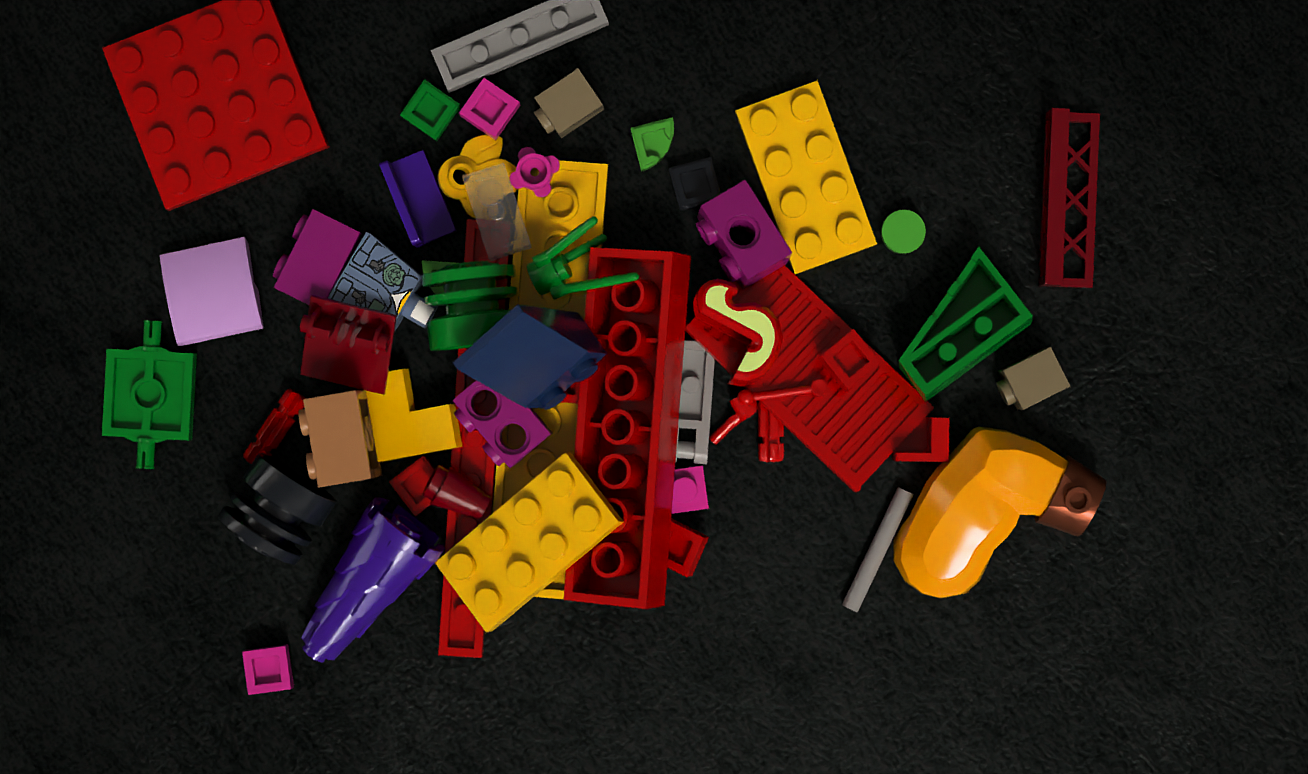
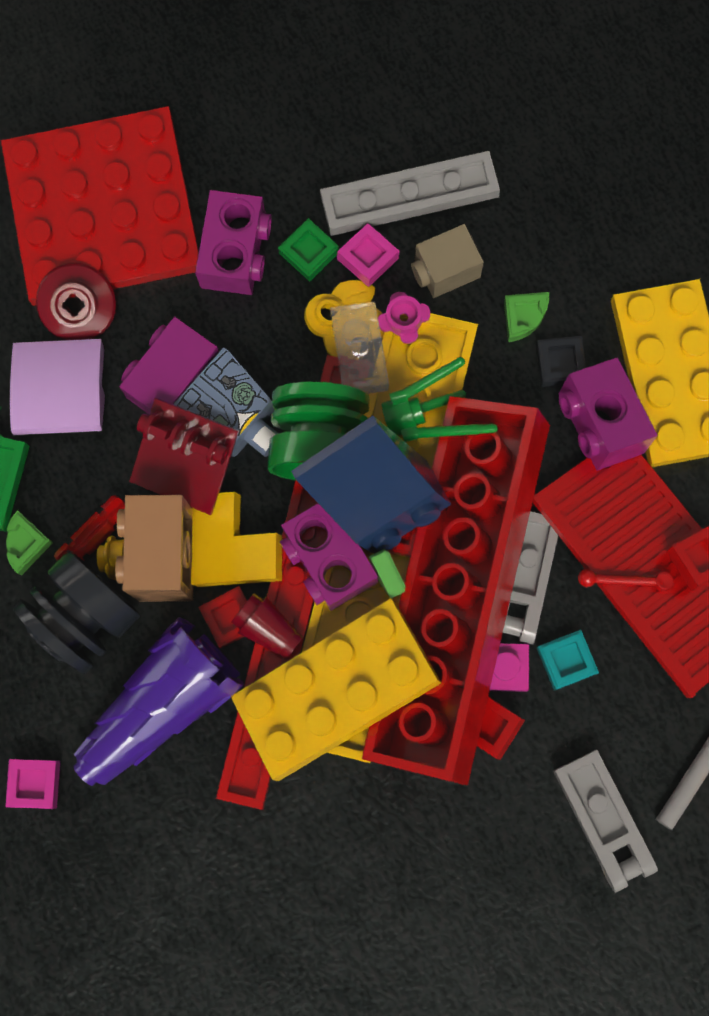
camera: 15 degrees right, 10 degrees down
dark purple panel [379,150,458,248] -> none
red animal [693,279,783,387] -> none
red hand [709,397,758,445] -> none
red axle [758,402,784,462] -> none
none -> bright green tile [6,510,53,576]
none -> dark red piece [36,263,116,340]
none -> yellow plate [97,536,124,580]
none -> magenta brick [195,190,272,295]
none -> bright green tile [369,549,406,599]
none -> teal tile [537,630,599,690]
none -> light grey plate [553,750,658,893]

